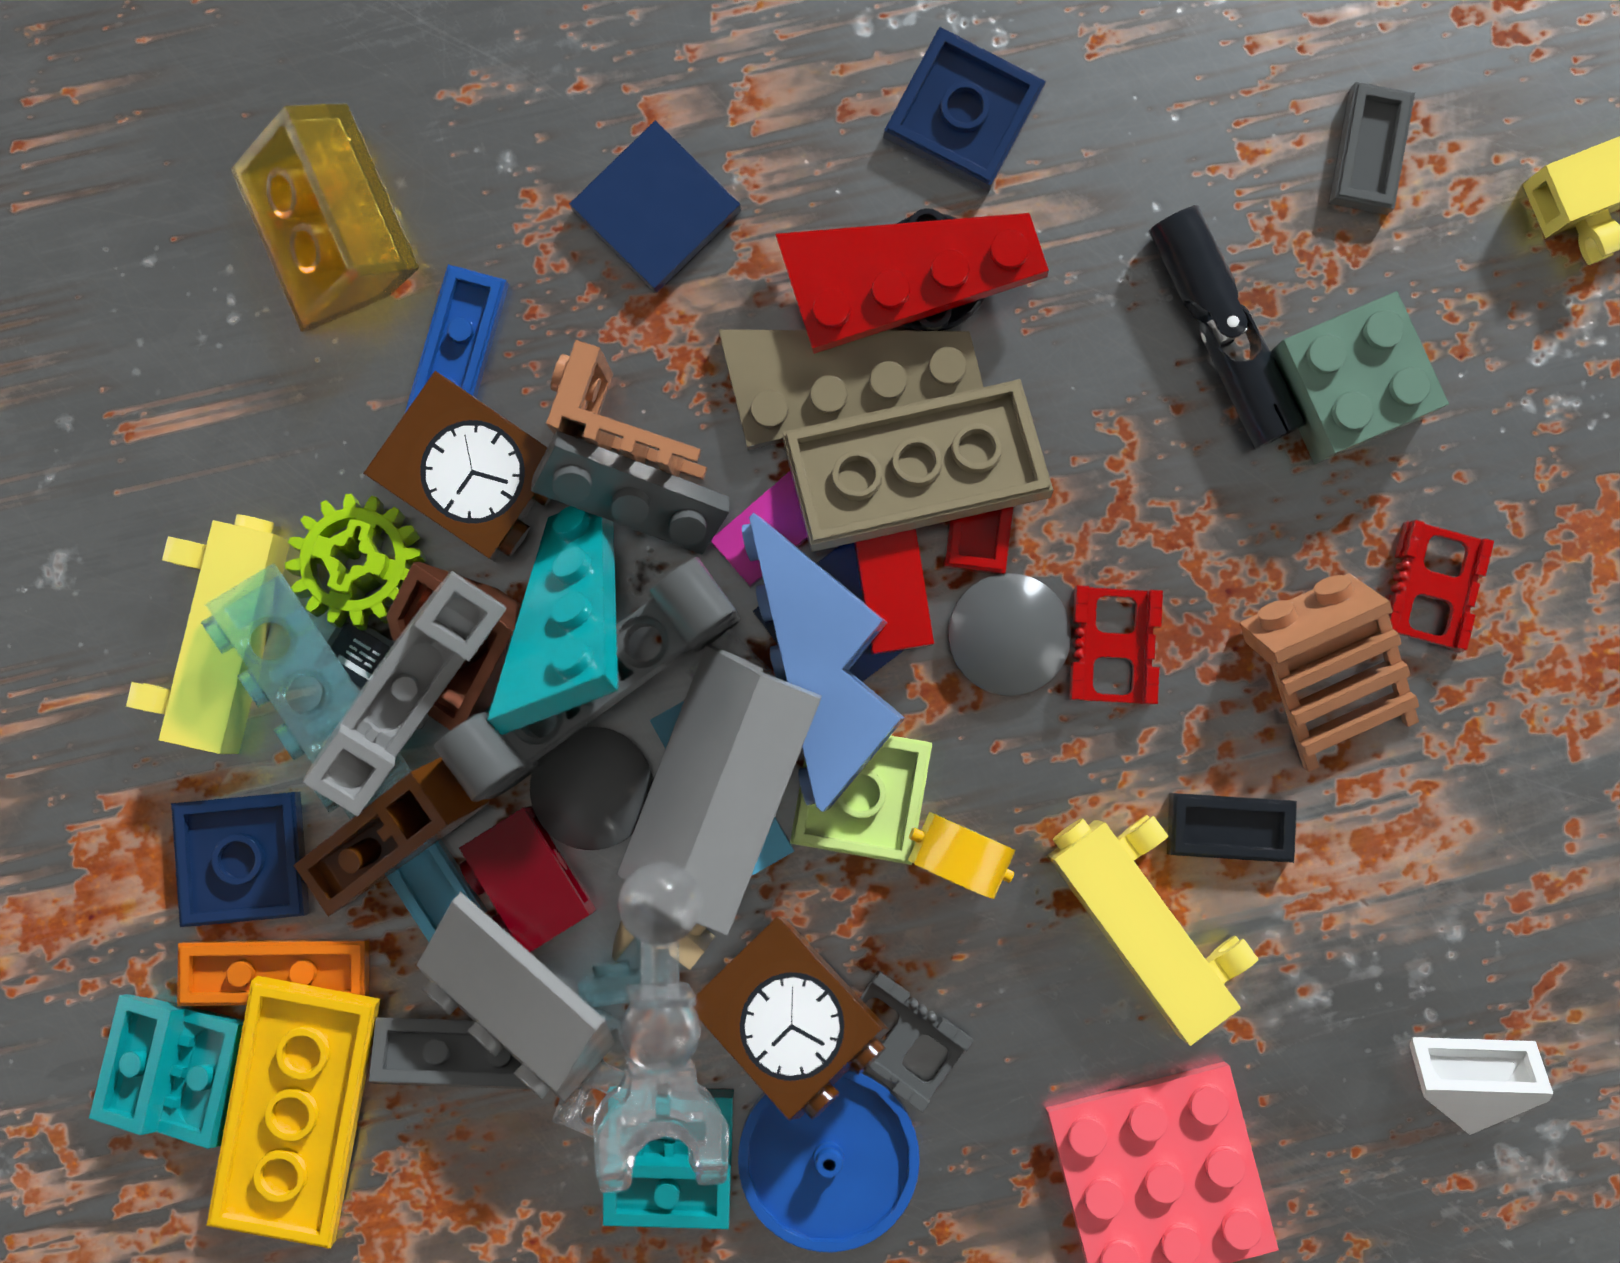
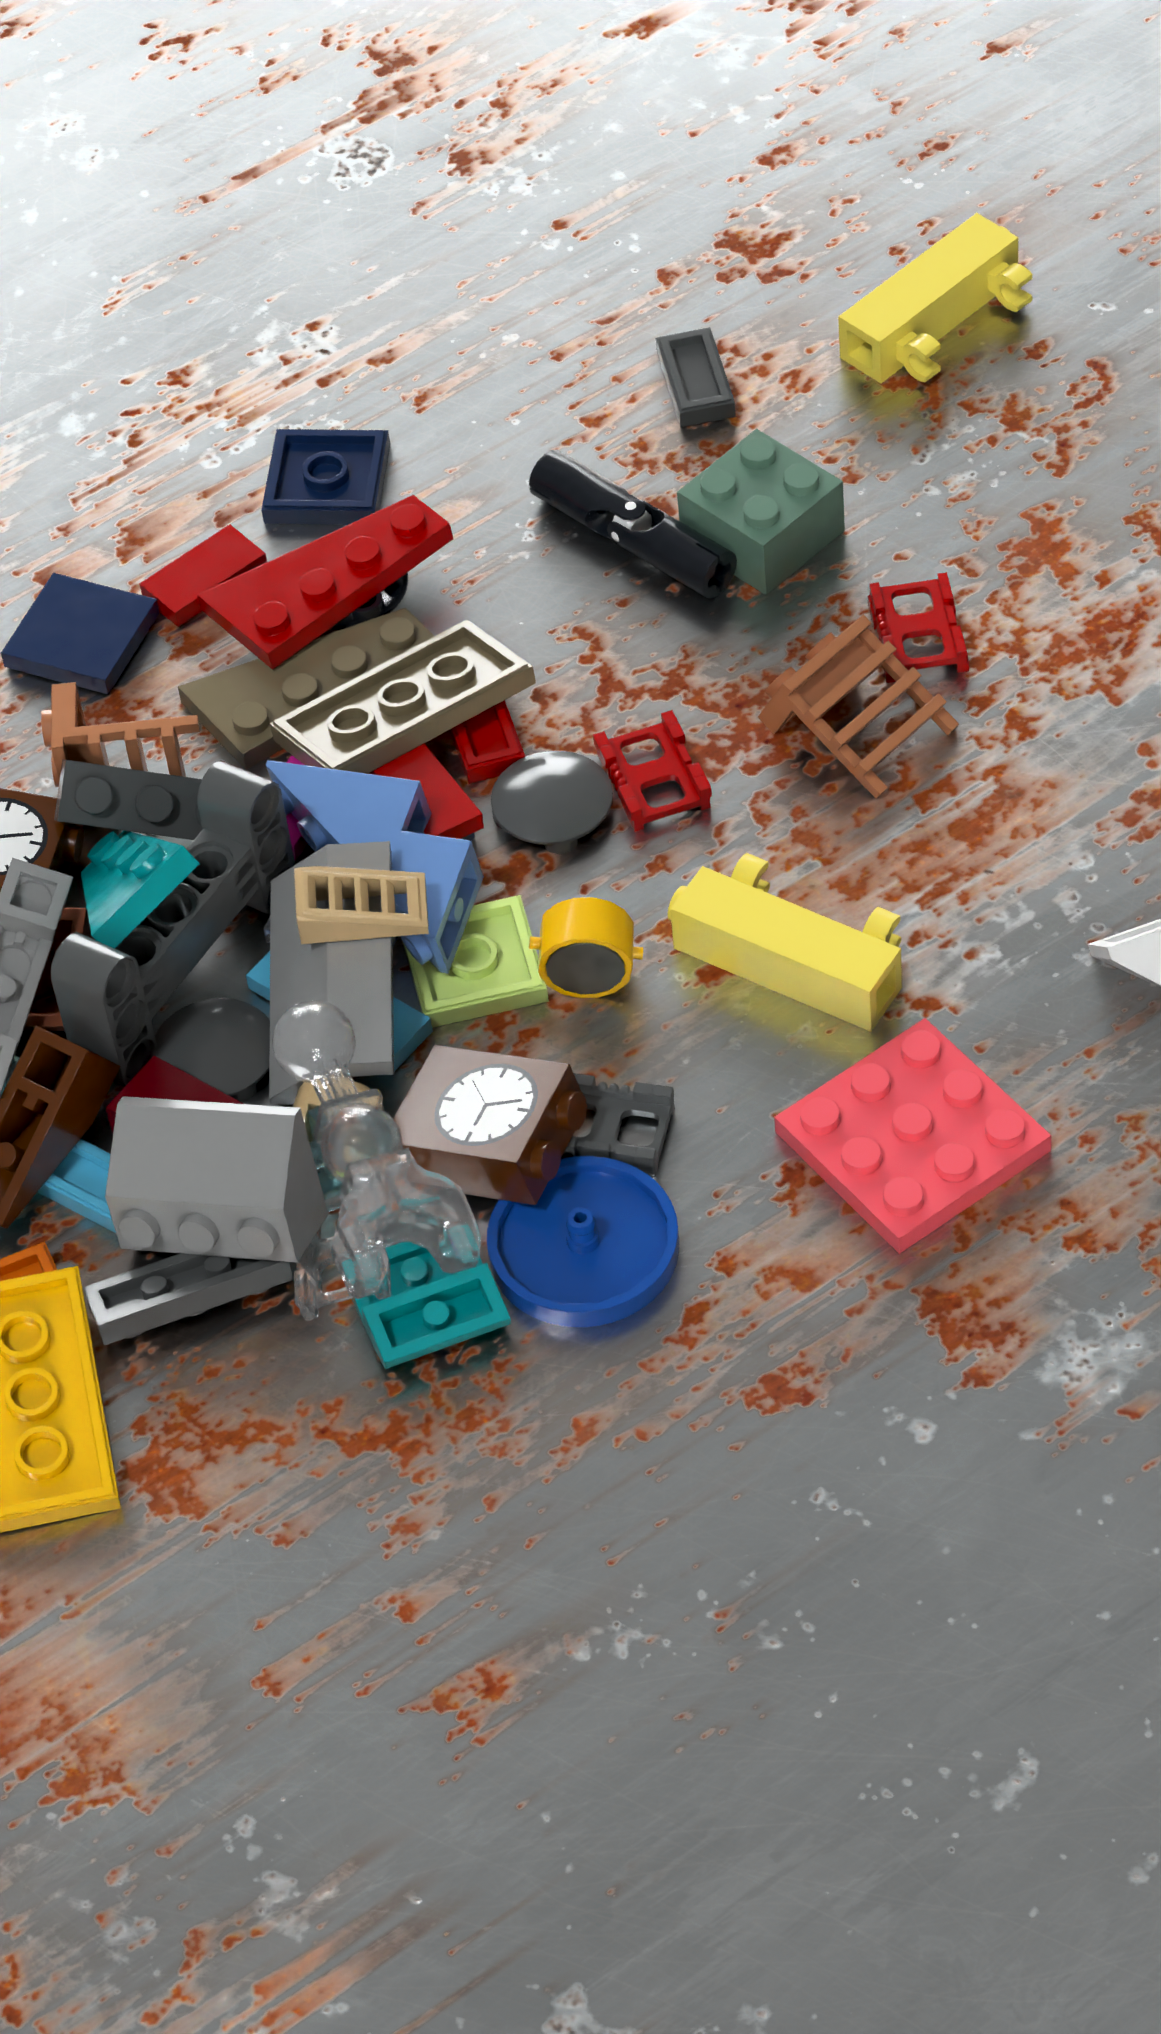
camera: 15 degrees left, 35 degrees down
black tile [1166,793,1297,863] -> none
none -> red tile [139,524,267,627]
none -> tan slope [294,866,429,944]

